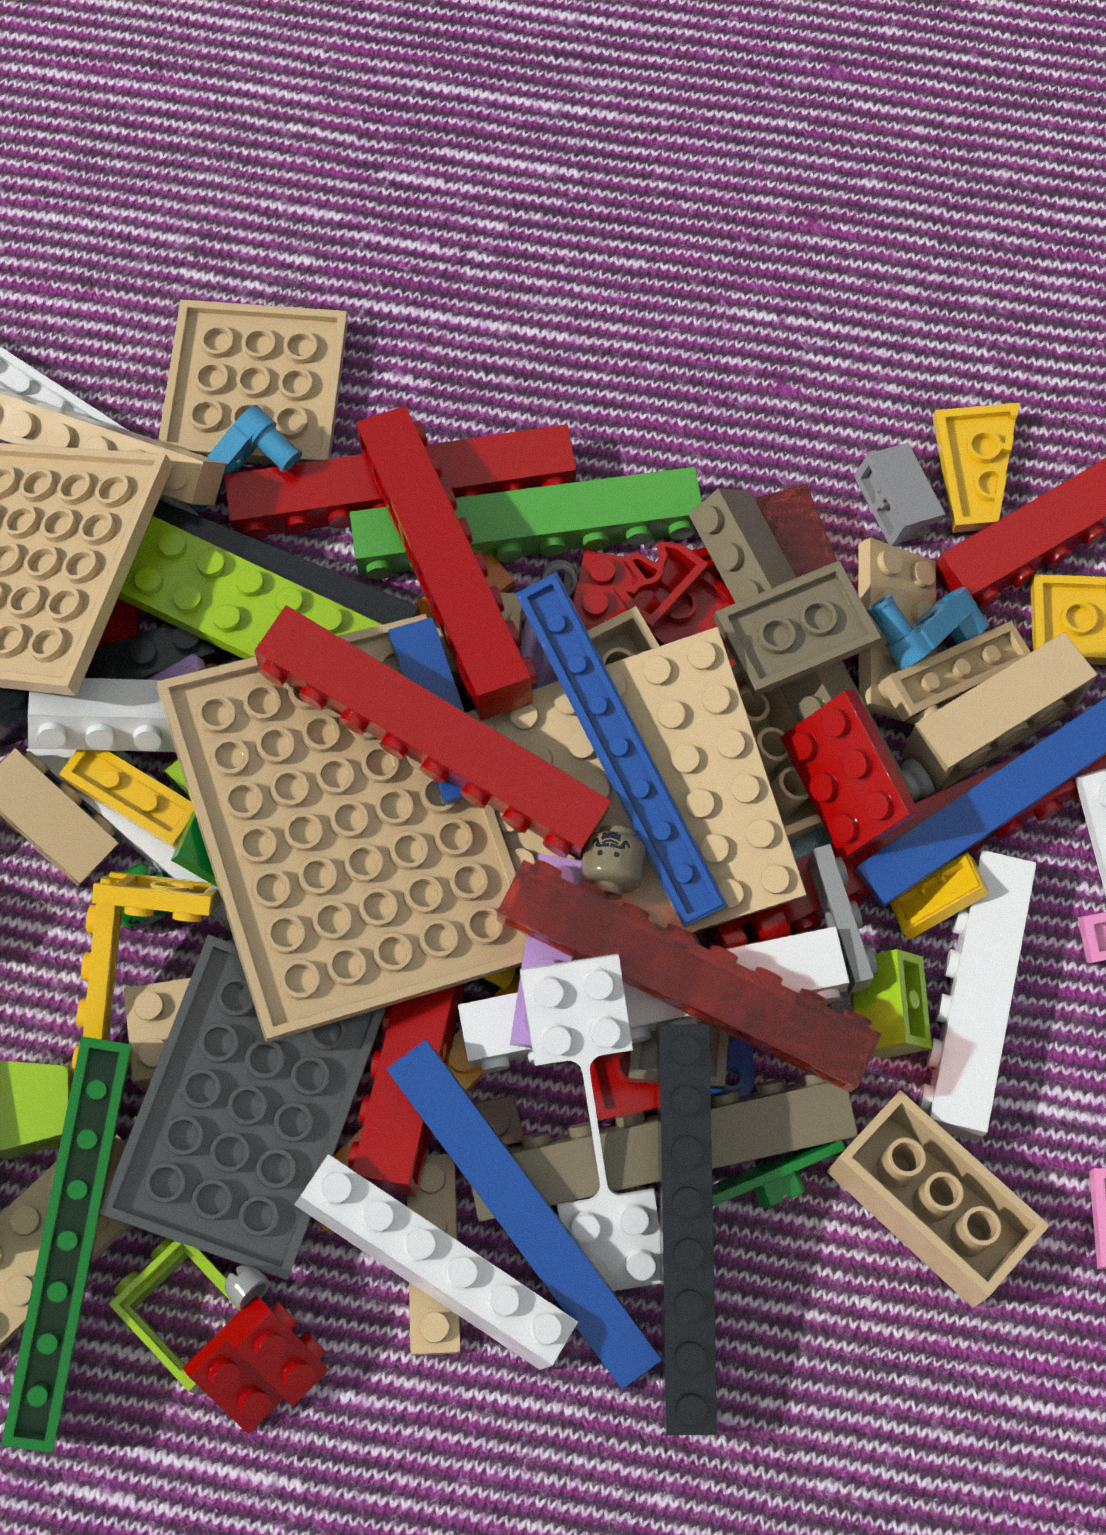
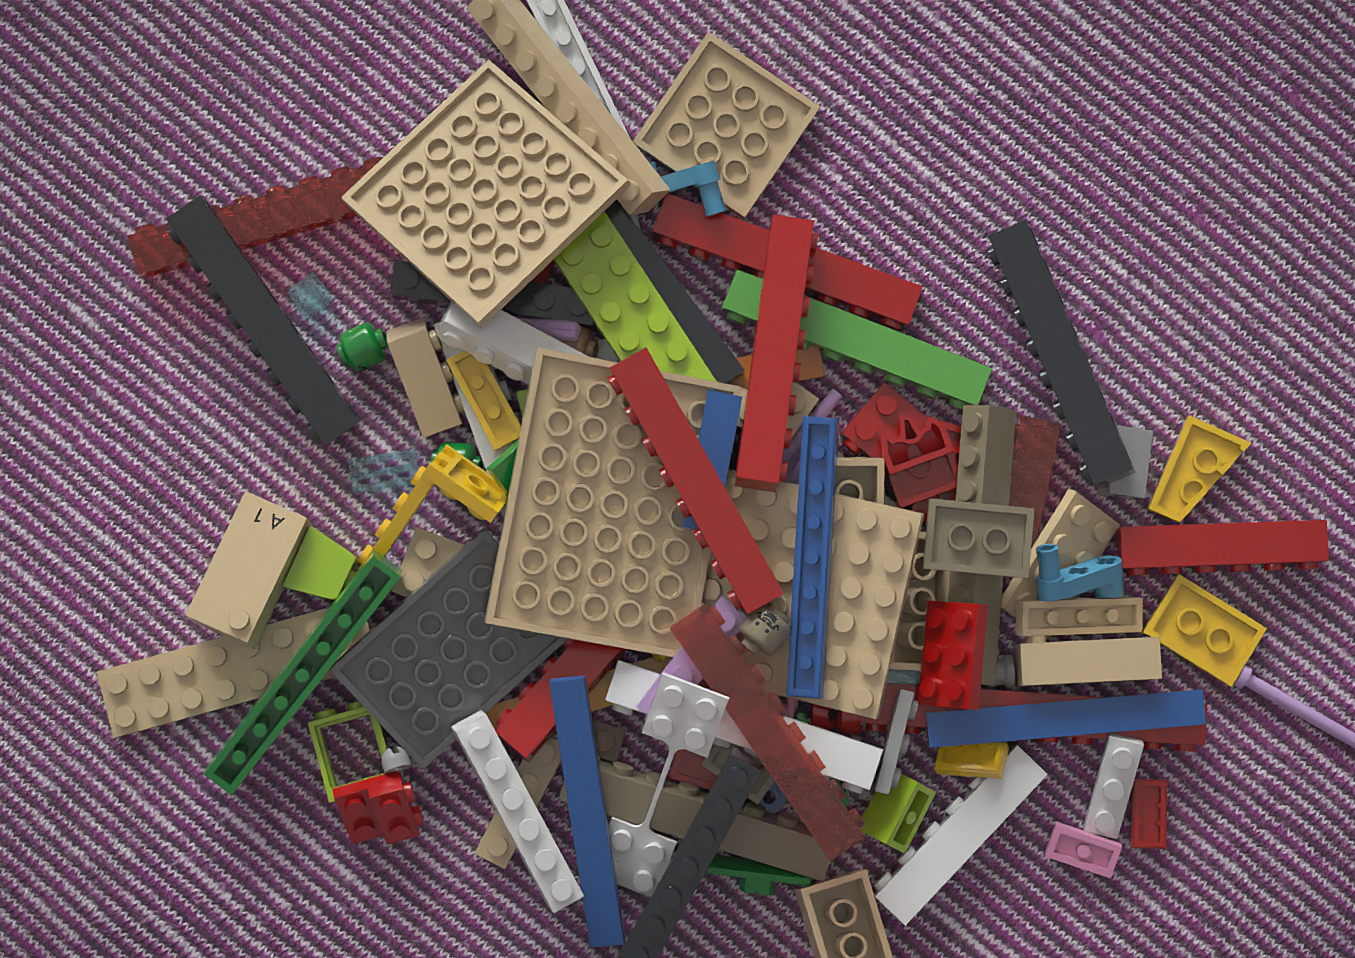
camera: 30 degrees right, 15 degrees up
light grey hinge [542,560,578,595] -> none
none -> clear light blue tile [348,449,419,494]
none -> black brick [987,219,1136,489]

